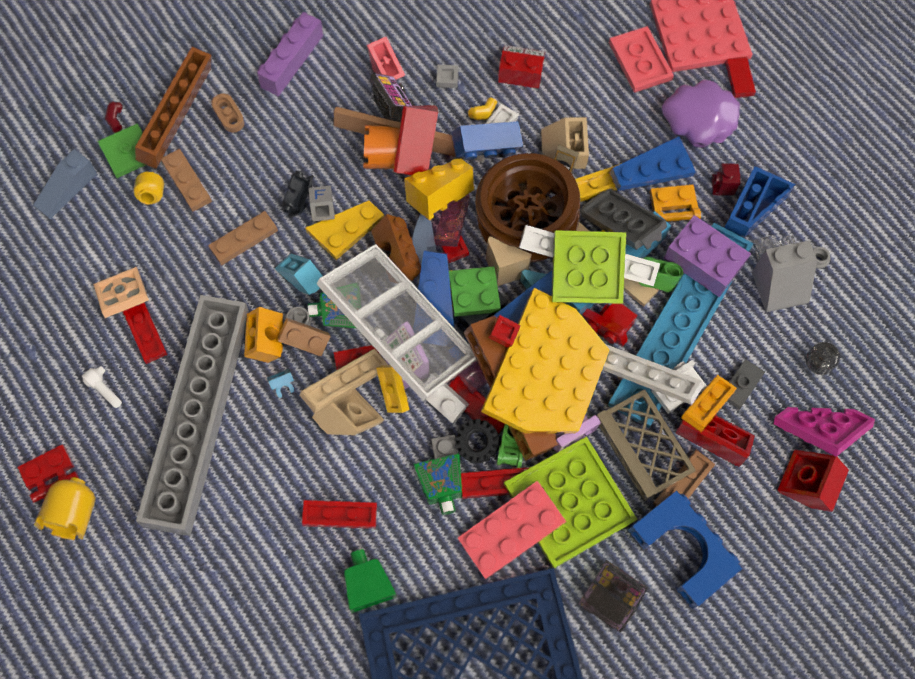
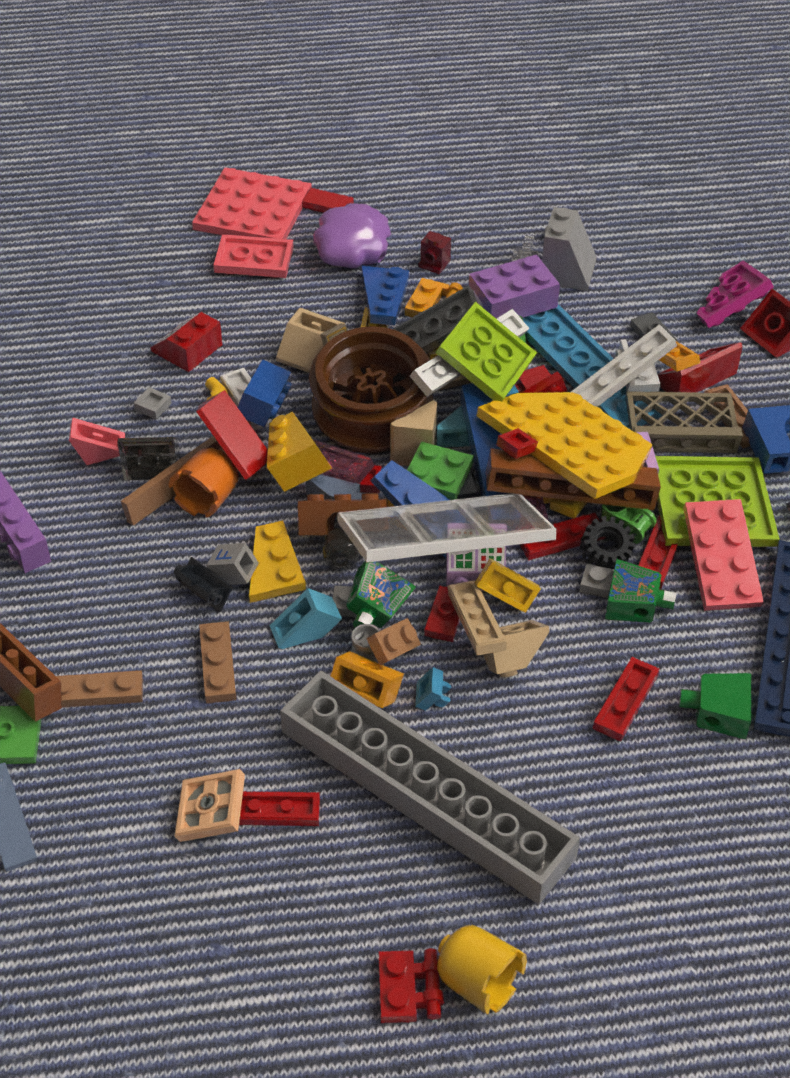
camera: 60 degrees left, 20 degrees down
white piece [82,366,122,408] -> none
yellow head [134,171,164,204] -> none
medium nougat plate [212,94,244,132] -> none
white plate [424,374,469,423] -> none
blue wedge [724,166,796,238] -> none
clear smoke head [805,342,840,375] -> none

